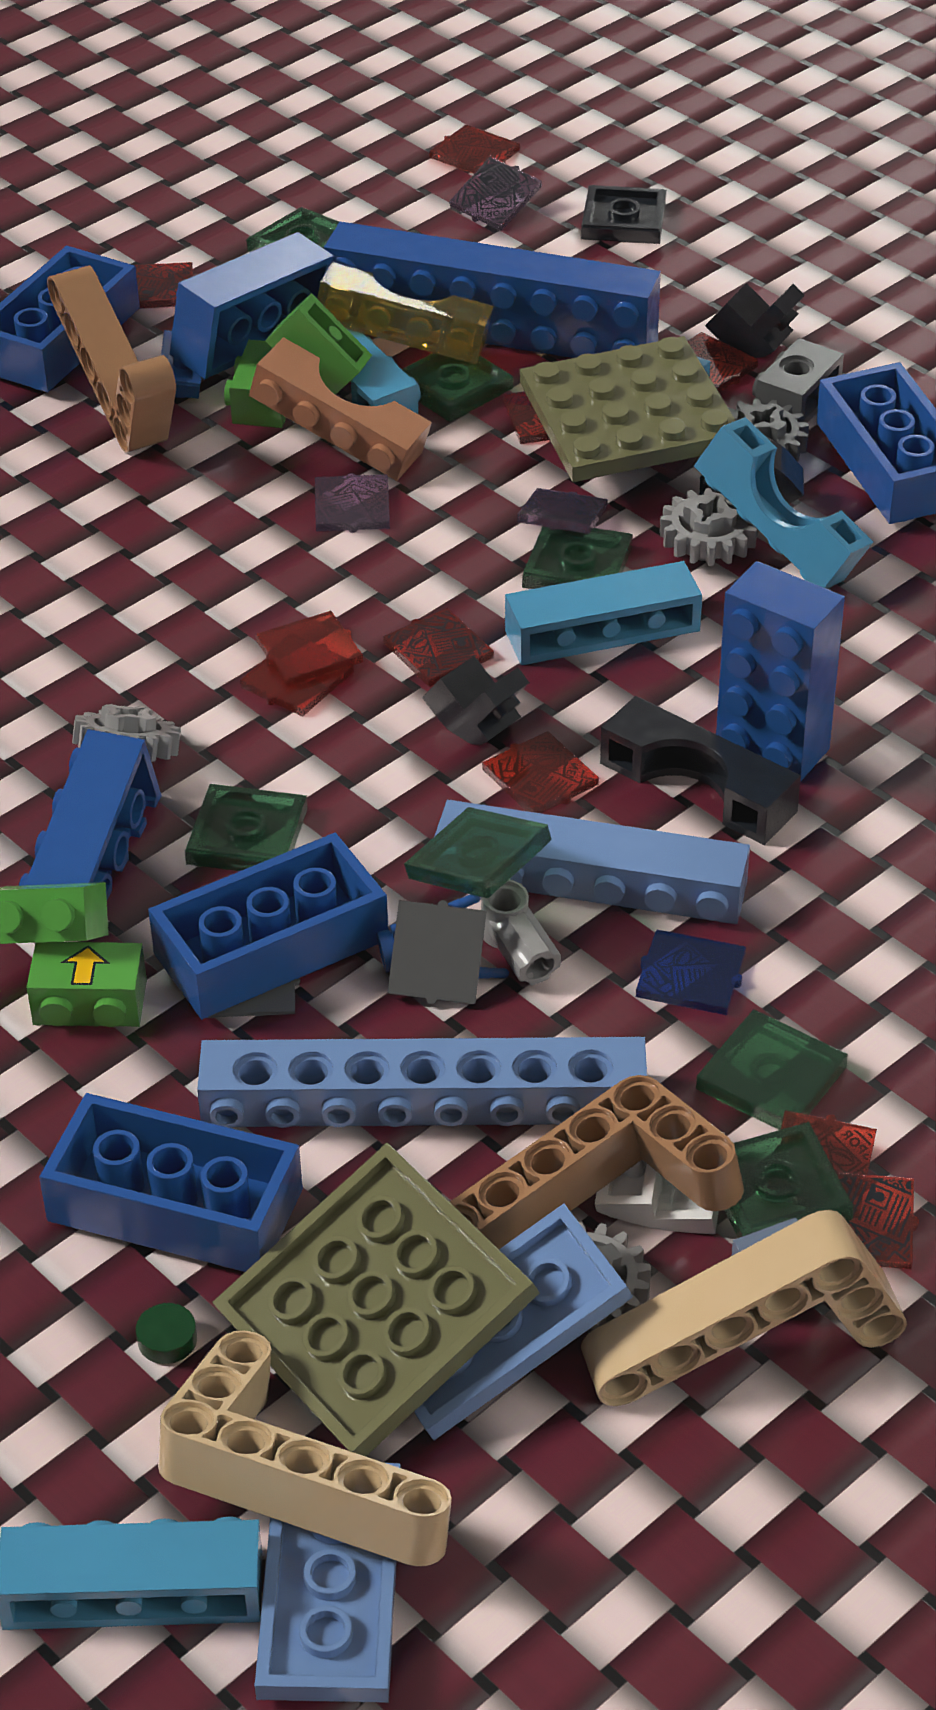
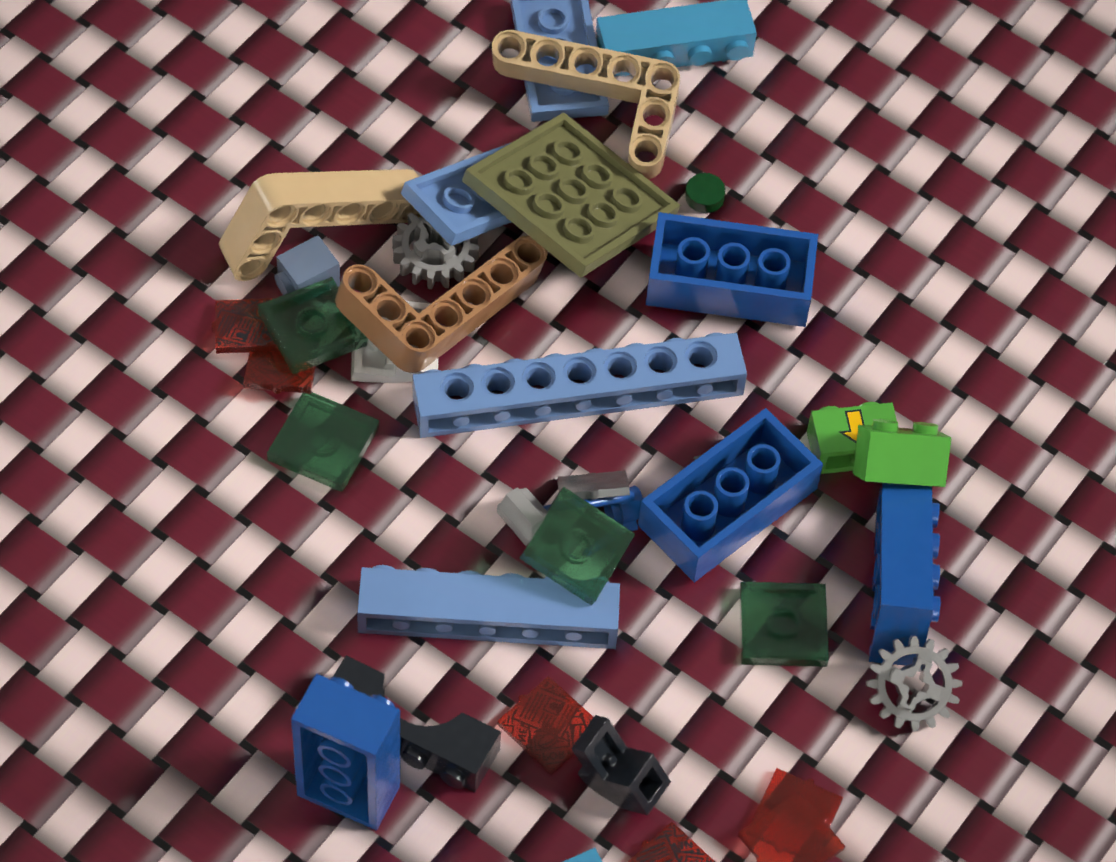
camera: 165 degrees right, 15 degrees up
clear blue piece [635,929,746,1015] -> none

